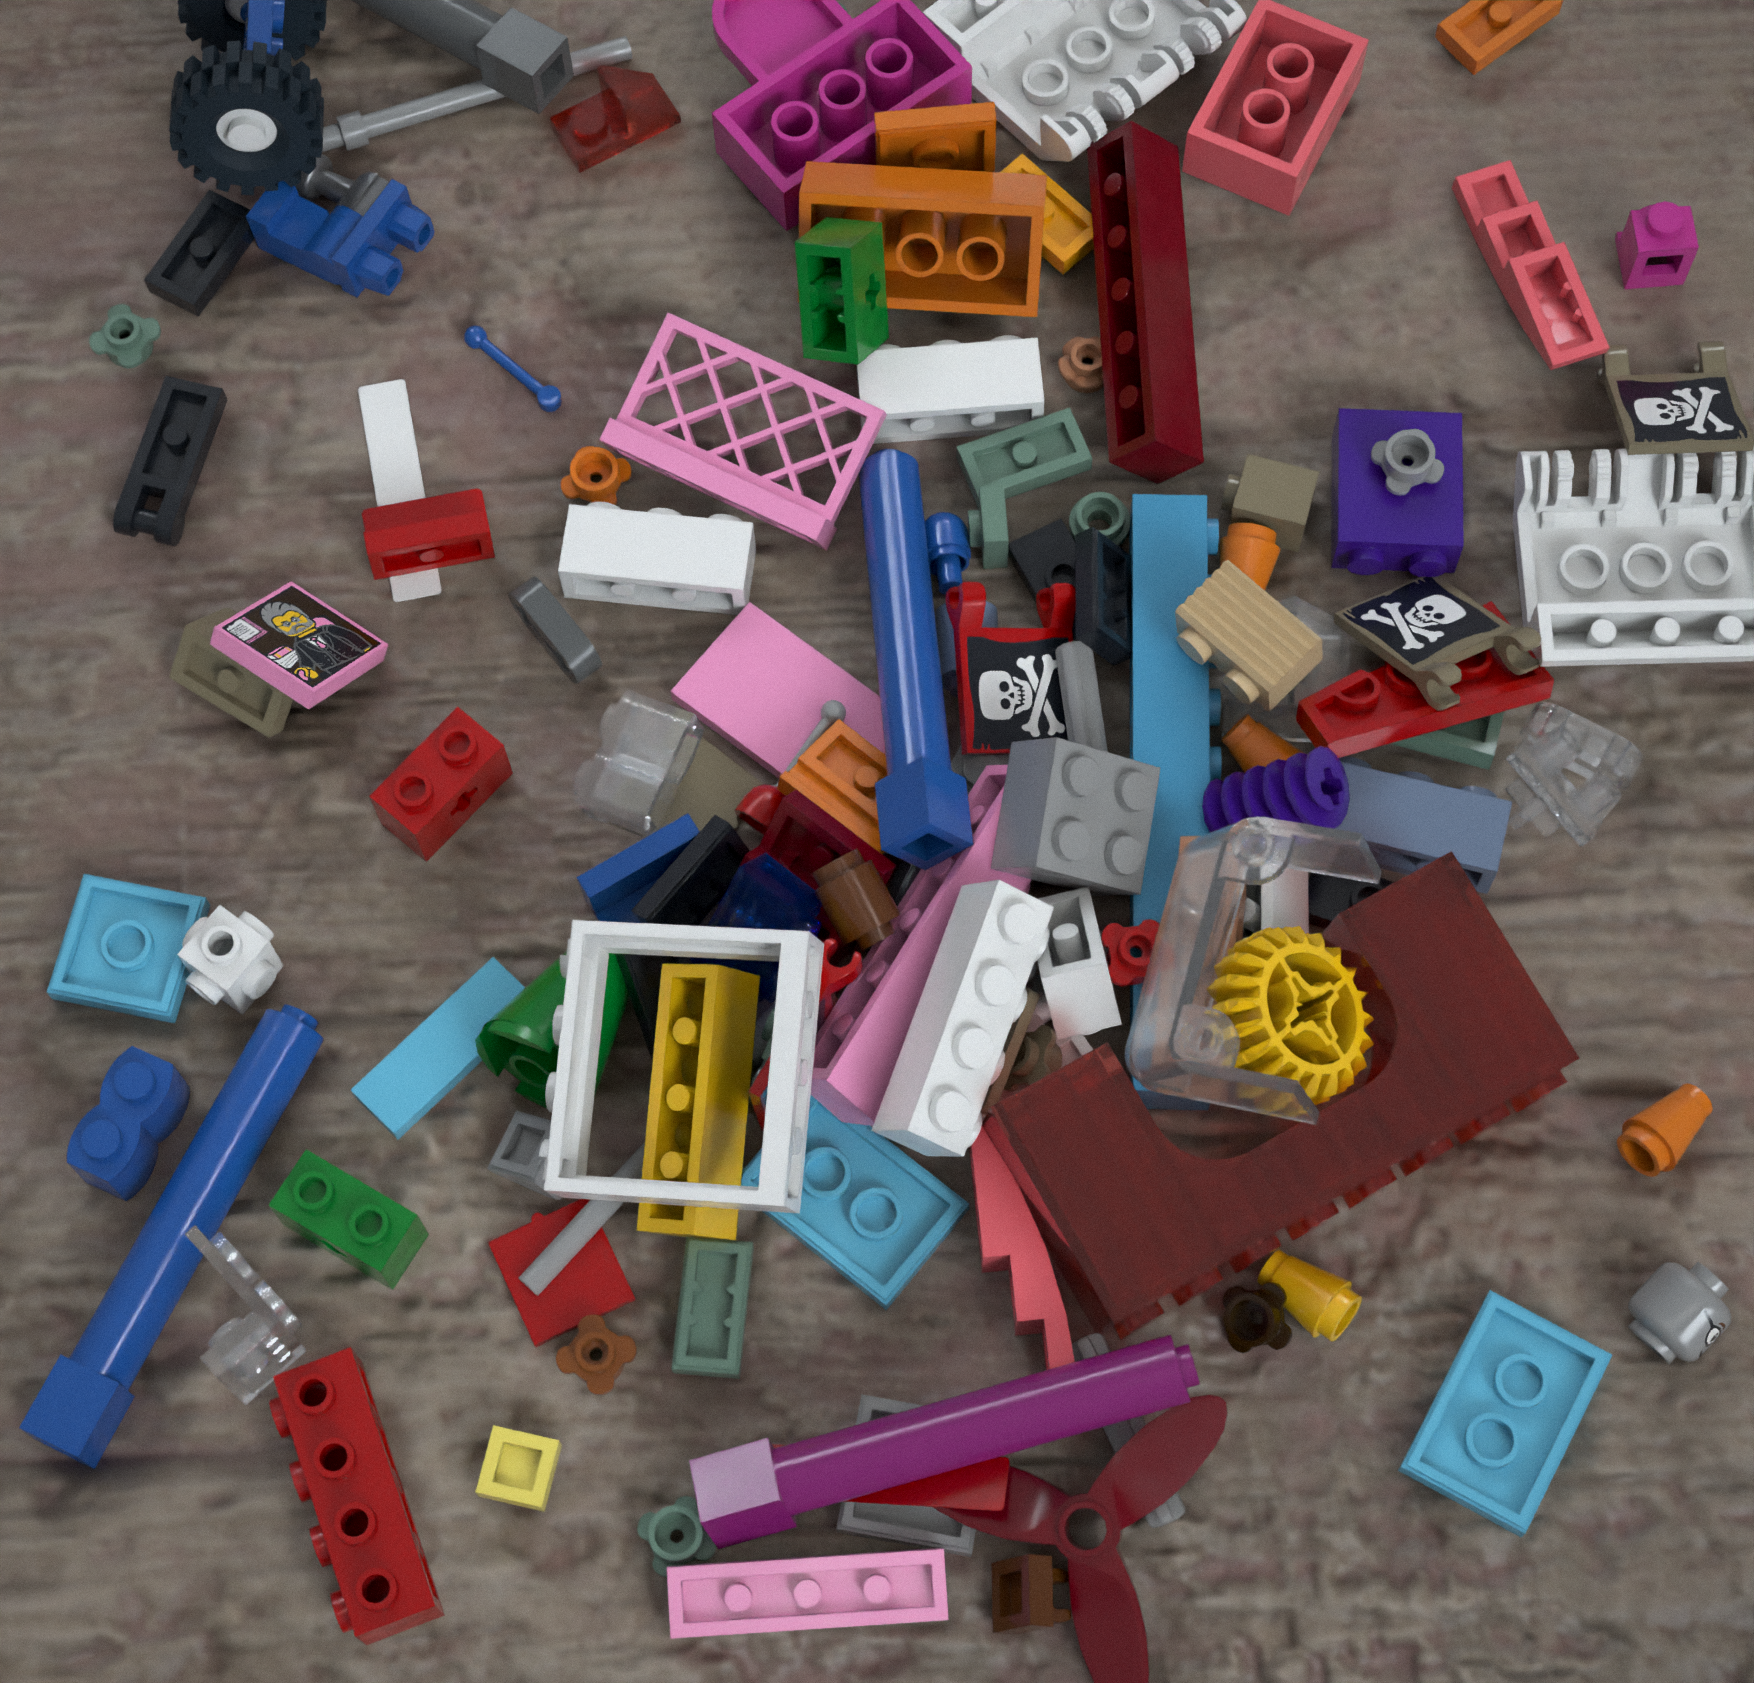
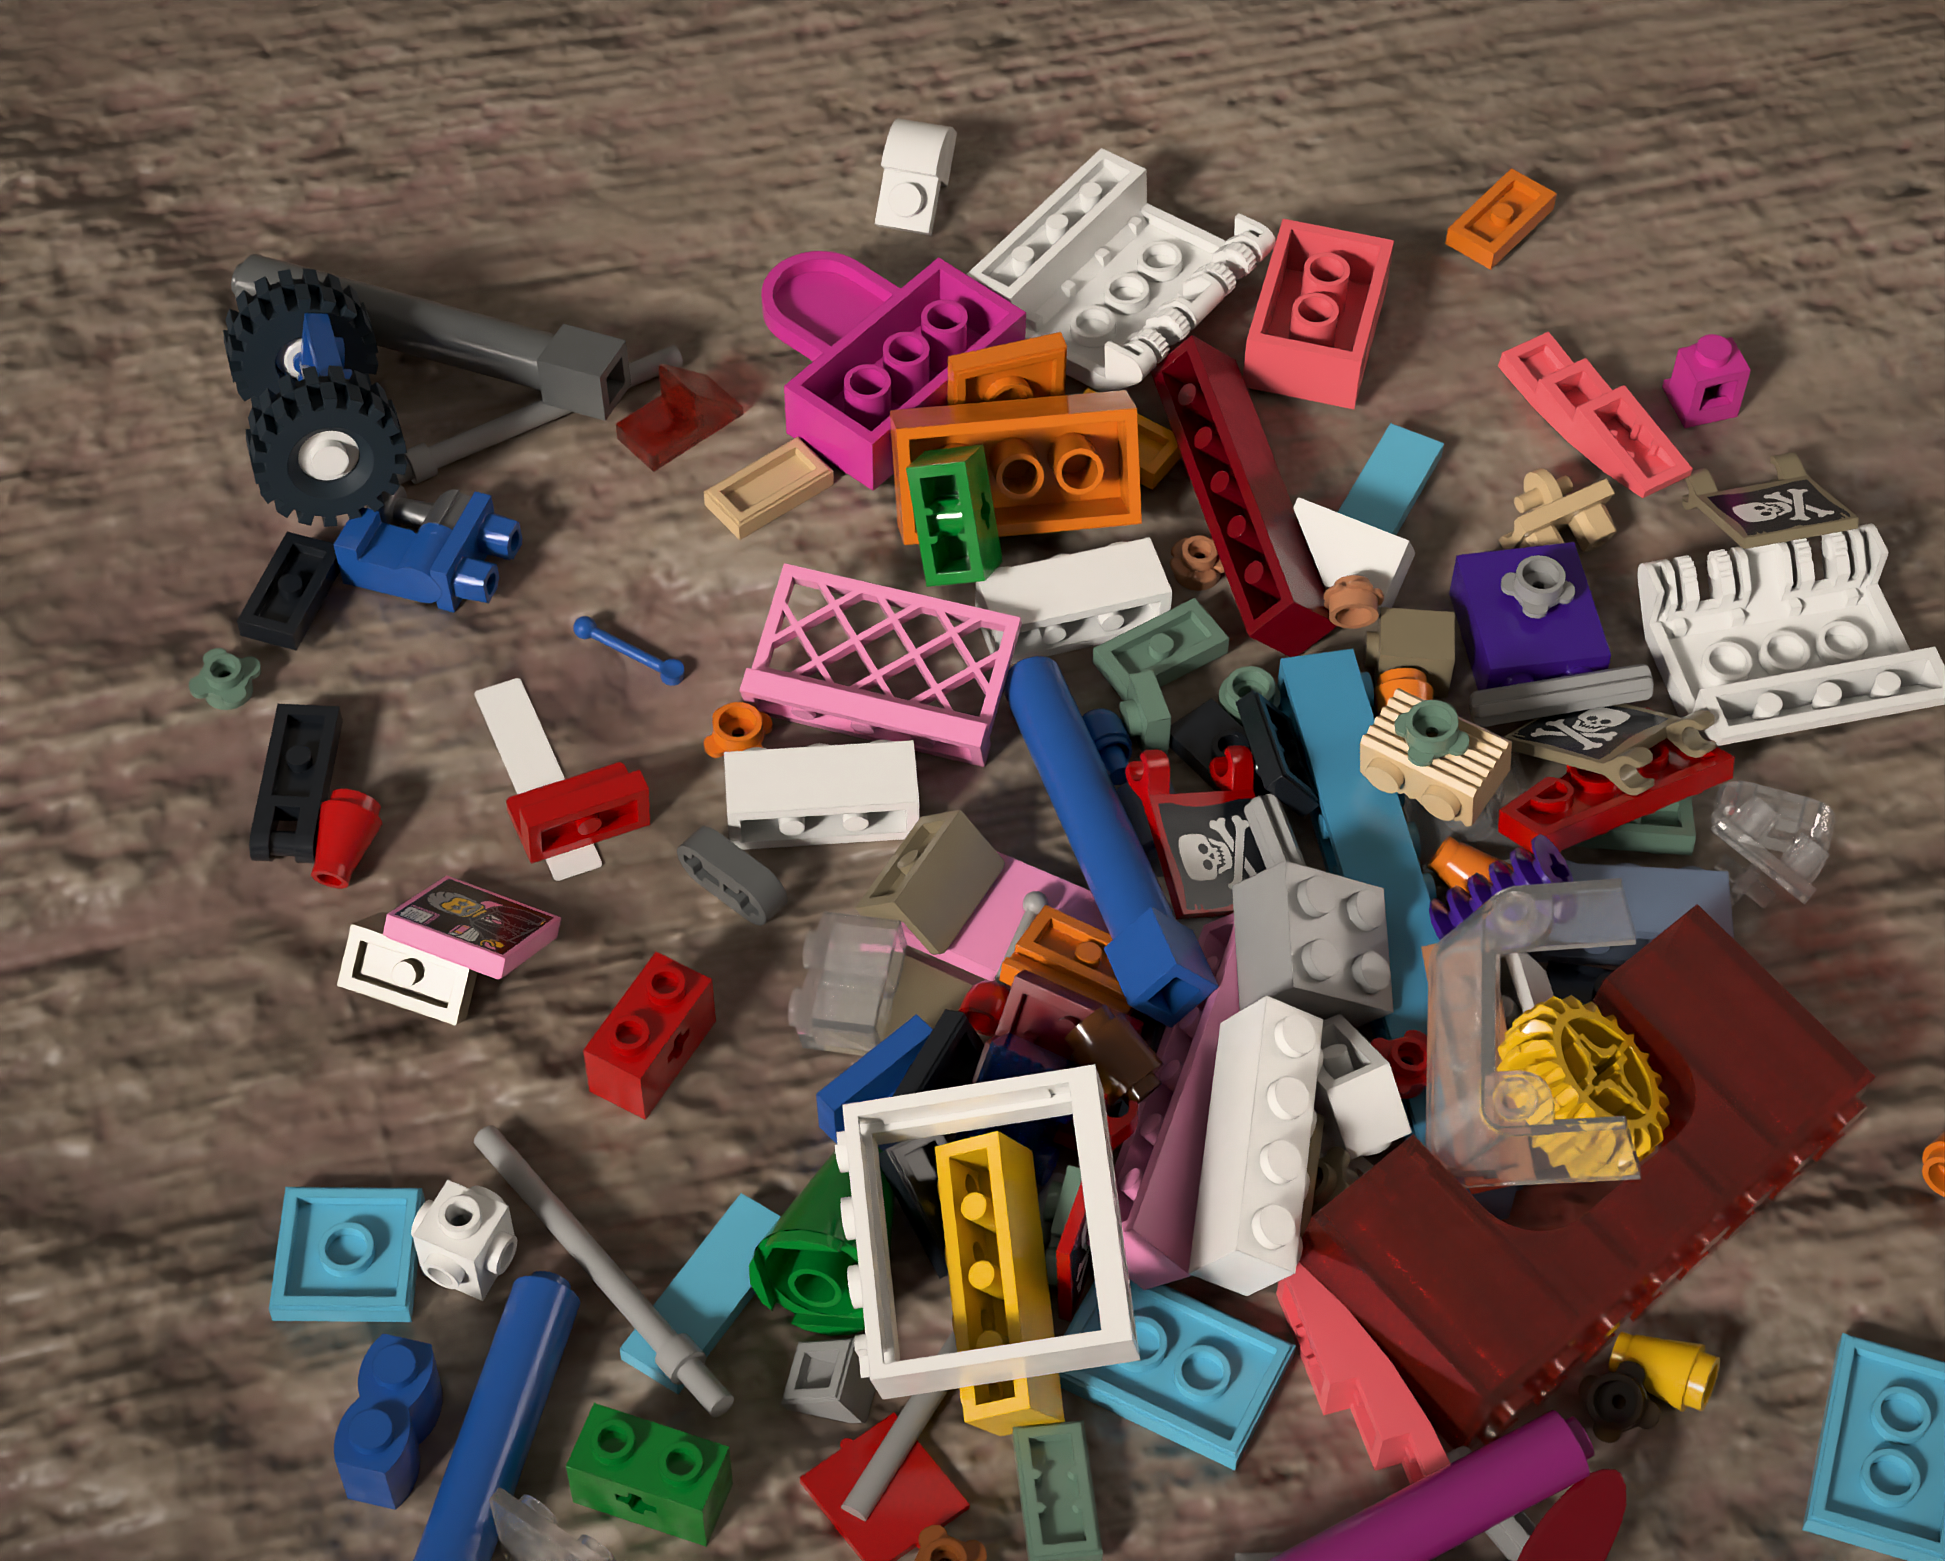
camera: 15 degrees left, 15 degrees down
none -> red cone [311,789,382,889]
none -> light grey bar [474,1125,734,1417]
none -> tan tile [704,437,834,540]
none -> dark tan panel [855,810,1005,955]
none -> white slope [1293,497,1415,615]
none -> nougat plate [1324,575,1384,629]
none -> medium azure tile [1338,423,1444,535]
none -> sand green plate [1394,700,1470,767]
none -> light grey axle [1469,663,1654,727]
none -> tan hips [1499,468,1617,552]

